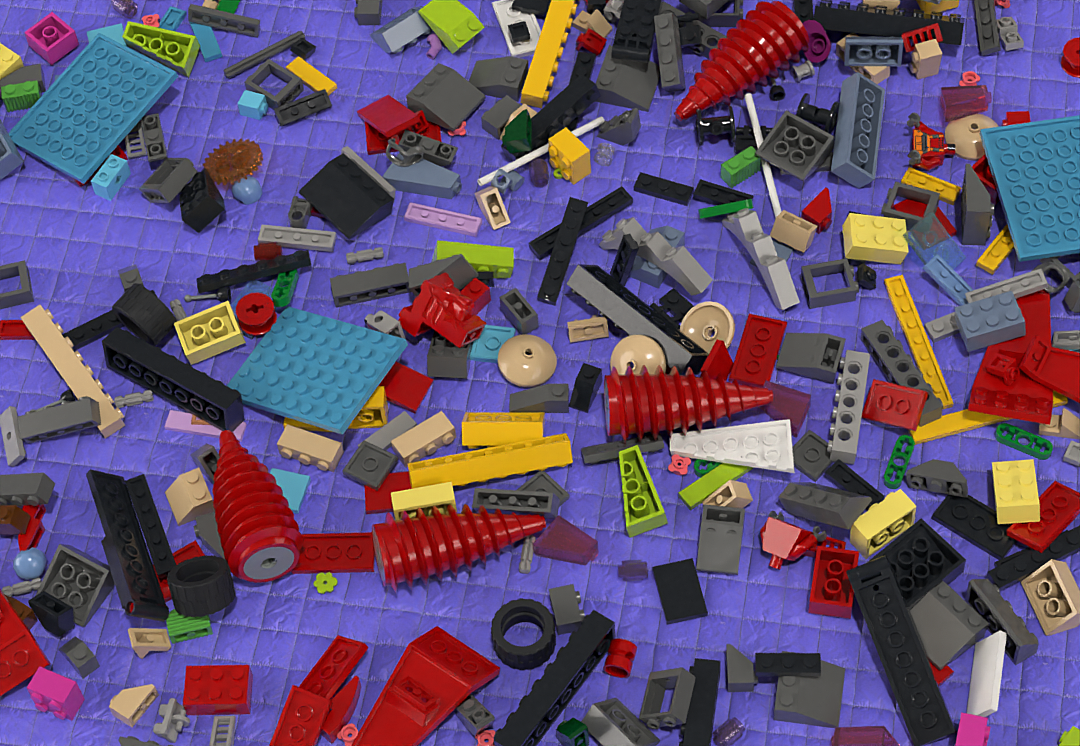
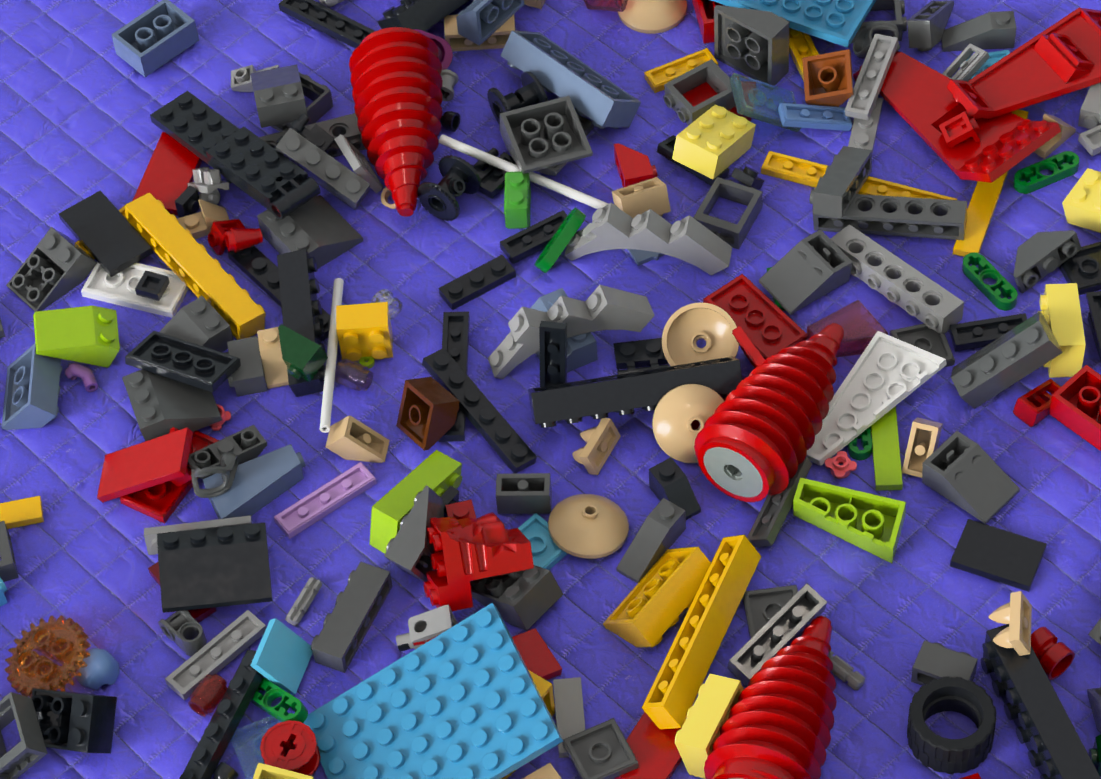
camera: 55 degrees left, 5 degrees down
black plate [274,89,332,127] -> none
tan brick [391,411,456,468] -> none
sand blue leg [491,169,525,195] -> none
clear pink slope [533,515,599,566] -> none
dark grey slope [596,108,641,146] -> none
clear purple brick [618,560,648,582] -> none
torso [760,511,827,569] -> none
red tile [862,379,928,431] -> none
torso [907,112,955,171] -> none
sand blue brick [954,291,1026,352] -> none
none -> black tile [125,331,241,392]
none -> red cone [224,228,263,253]
none -> medium azure tile [250,618,313,695]
none -> light grey tile [334,134,383,193]
none -> reddish brown slope [396,377,460,451]
none -> dark orange slope [802,49,854,107]
none -> dark grey brick [810,146,872,219]
none -> tan tile [988,591,1032,656]

